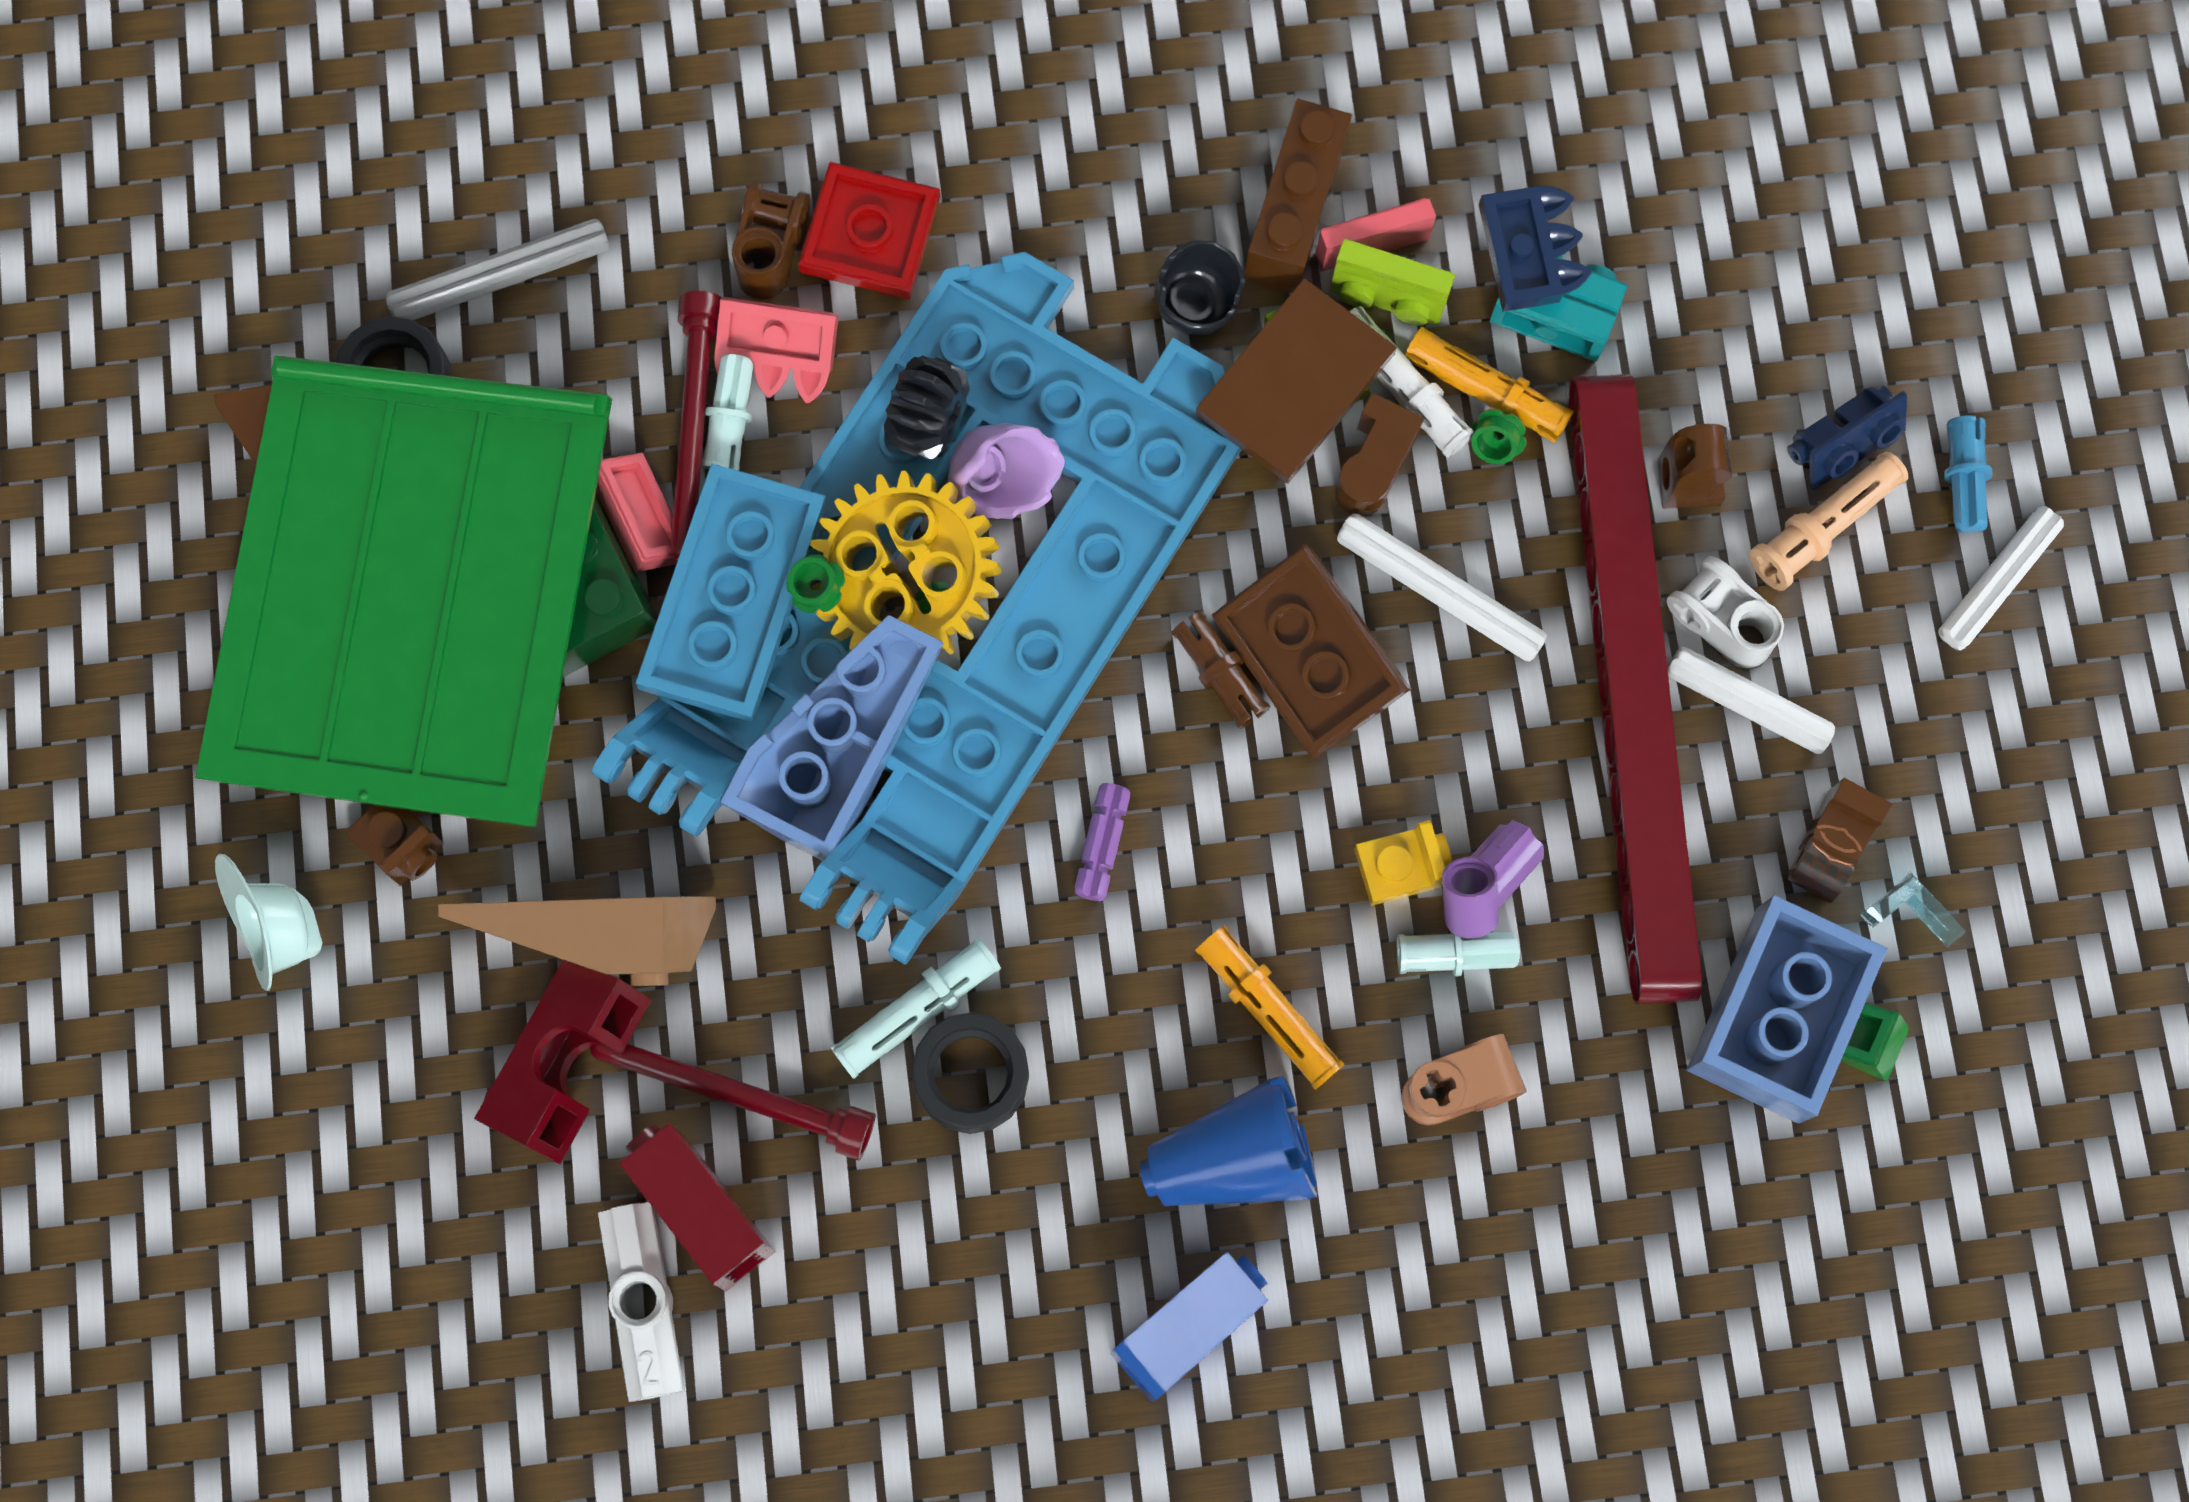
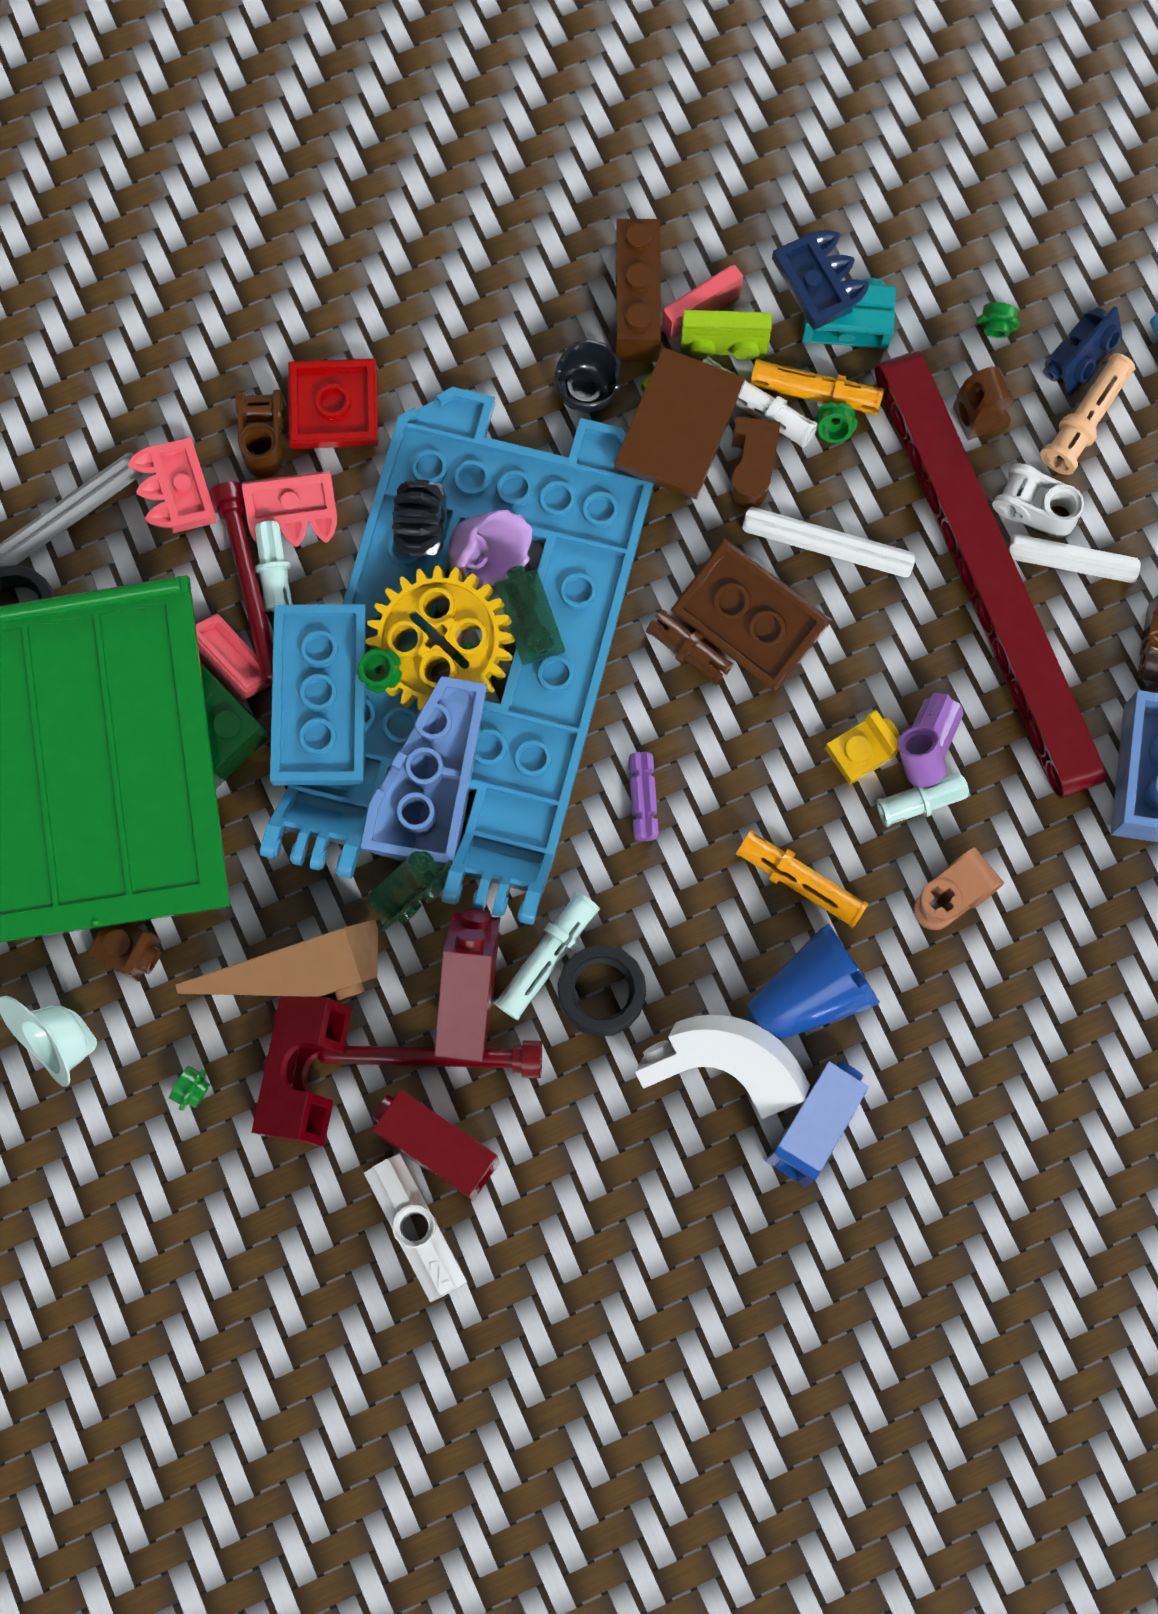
camera: 15 degrees left, 0 degrees up
none -> coral plate [128,438,216,533]
none -> green plate [169,1065,210,1111]
none -> clear green hinge [369,851,453,932]
none -> brick [435,910,501,1061]
none -> clear green hinge [494,566,566,665]
none -> white arch [635,1015,810,1119]
none -> green plate [977,302,1020,338]

